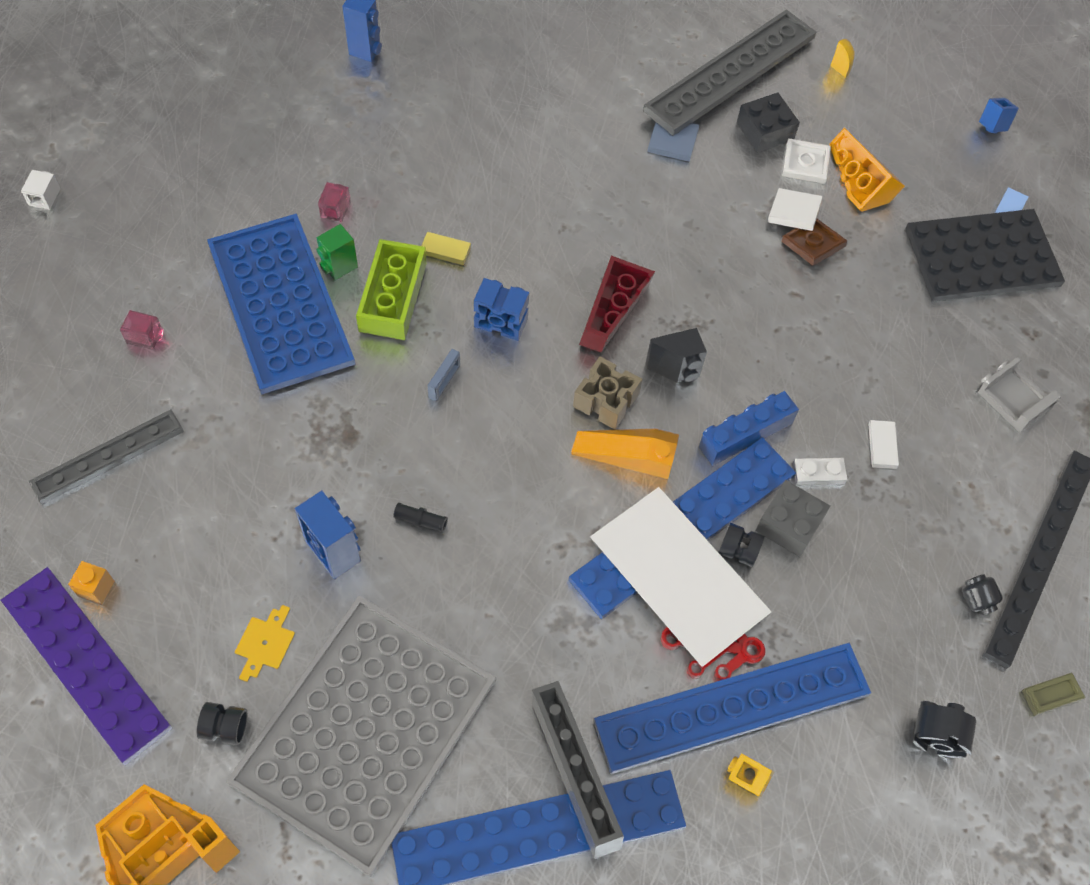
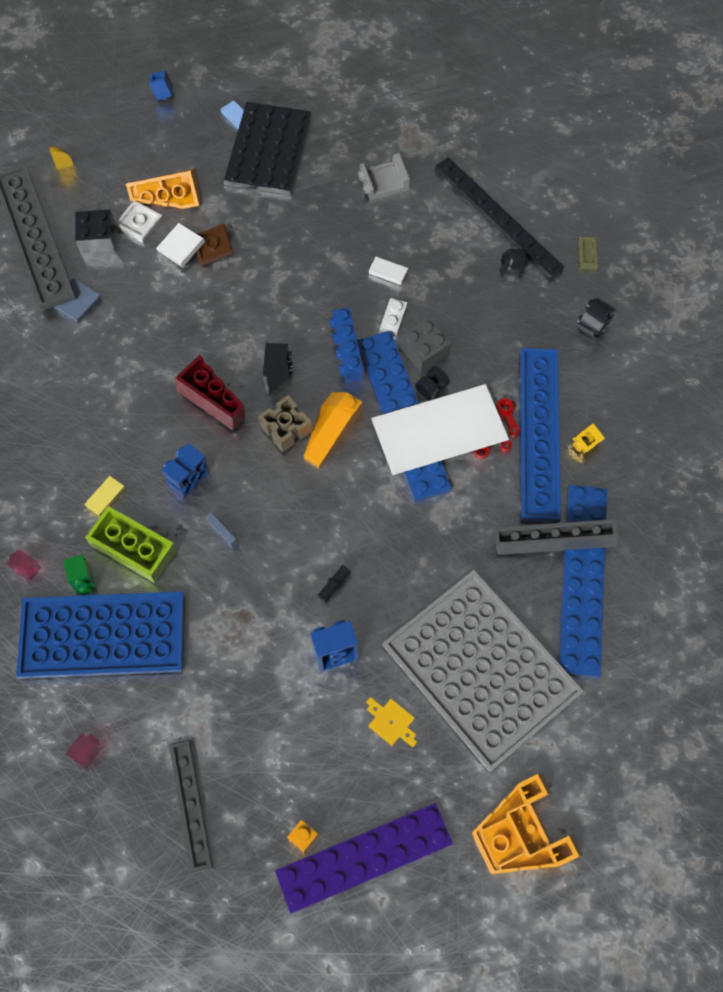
camera: 65 degrees left, 5 degrees up
black wheel [196,702,248,746] -> none

